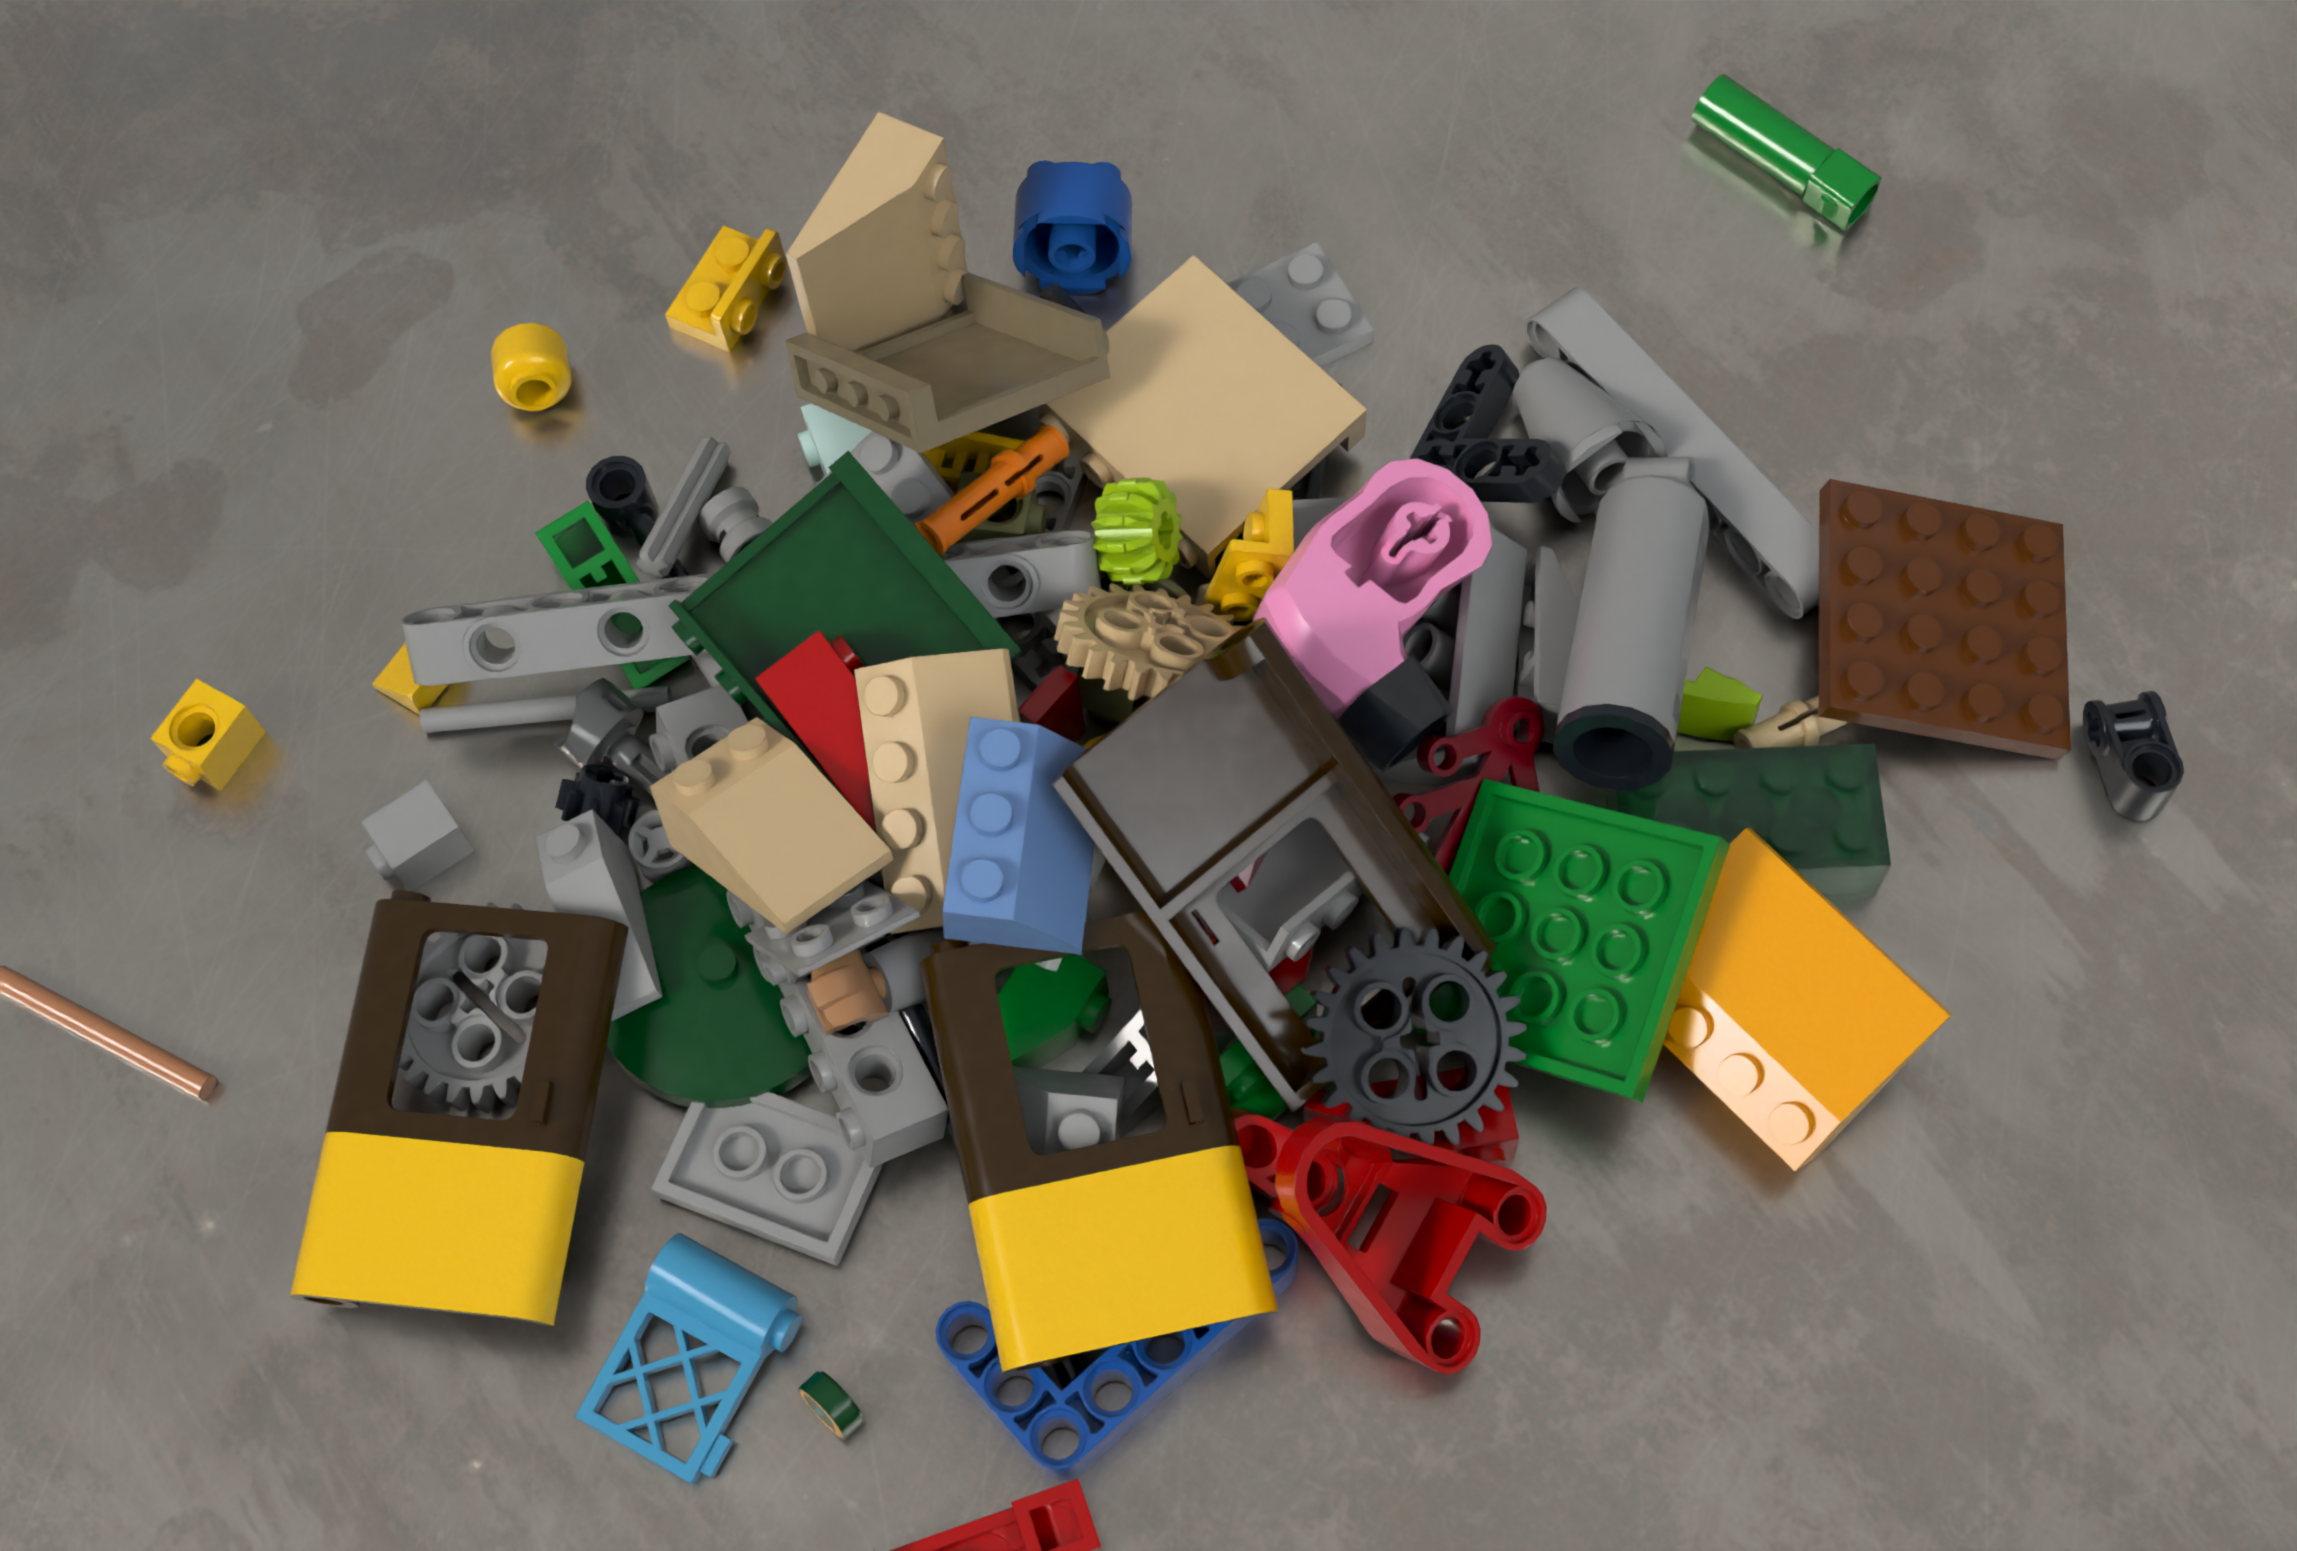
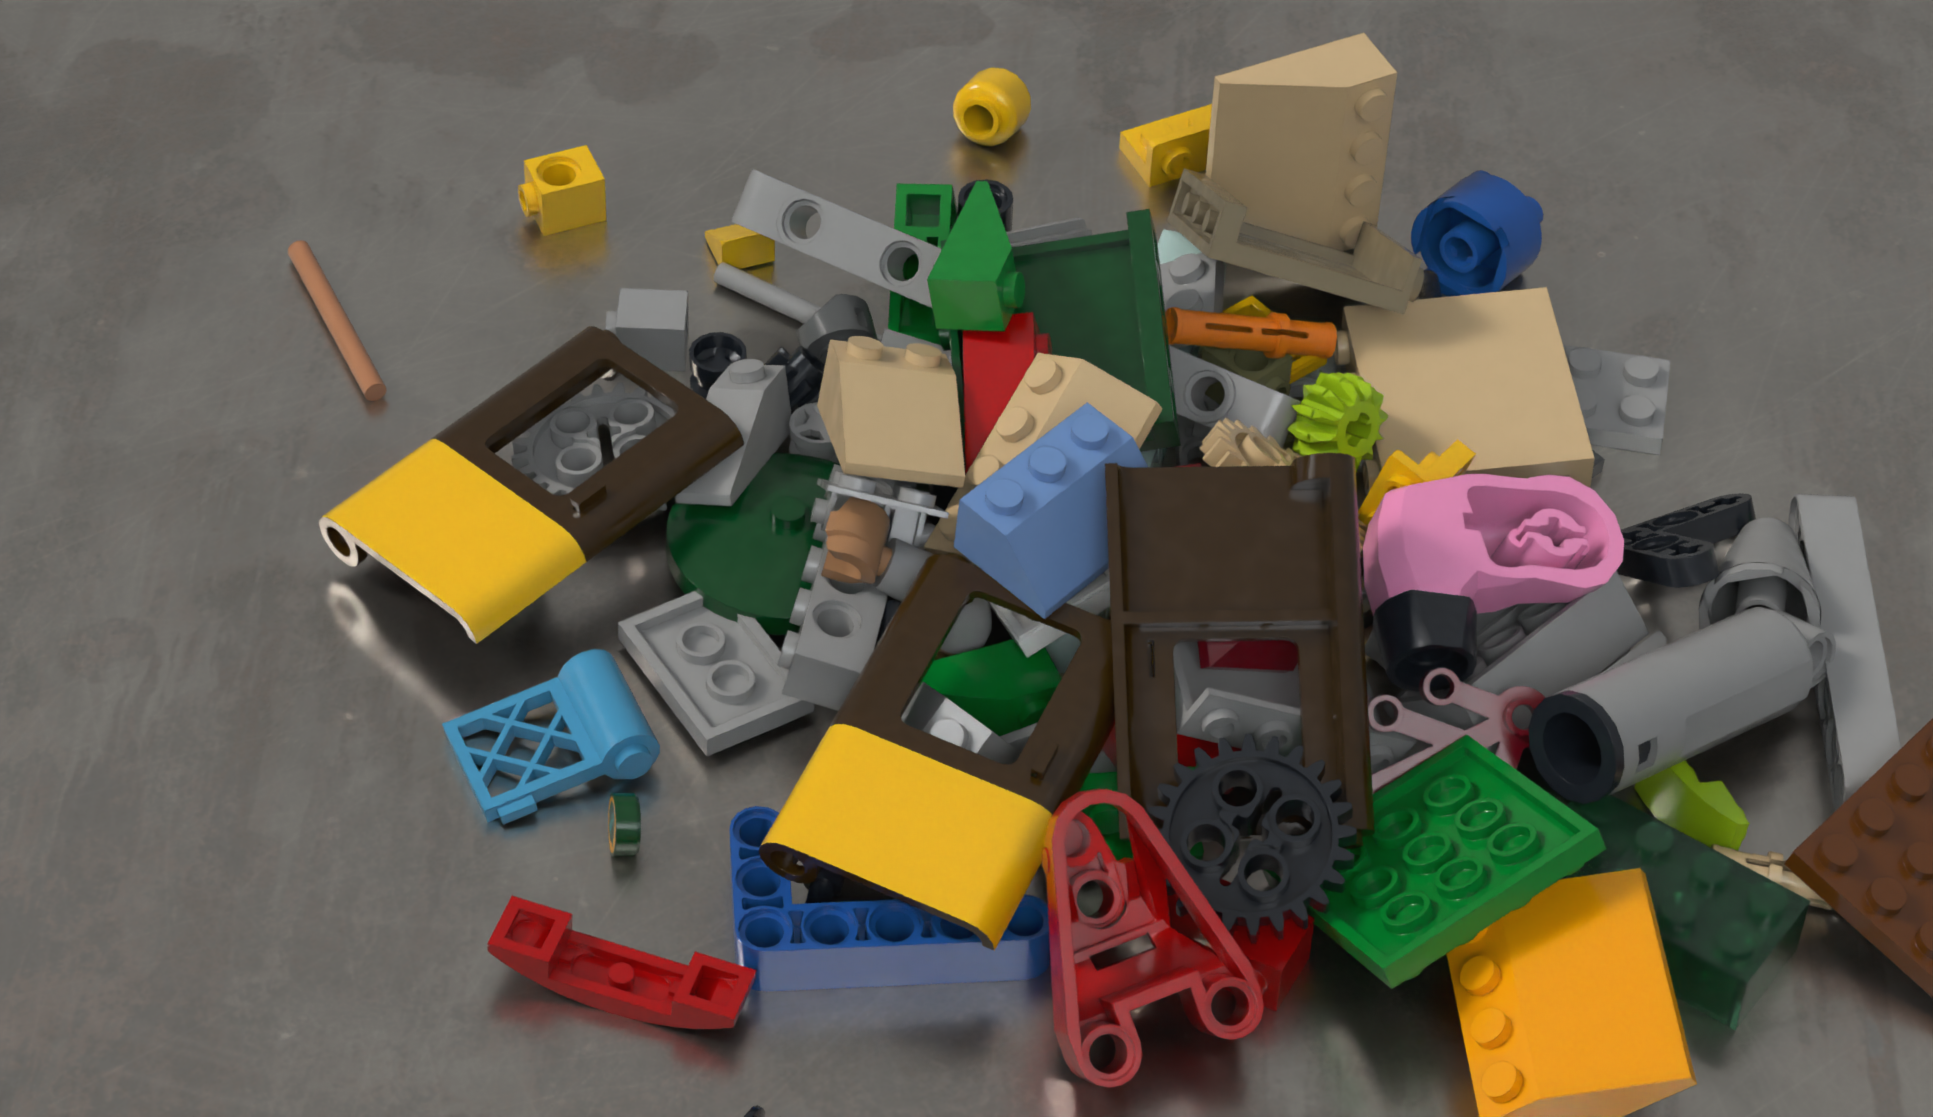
camera: 30 degrees right, 20 degrees down
none -> black wheel [689,332,747,399]
none -> green slope [927,181,1025,331]

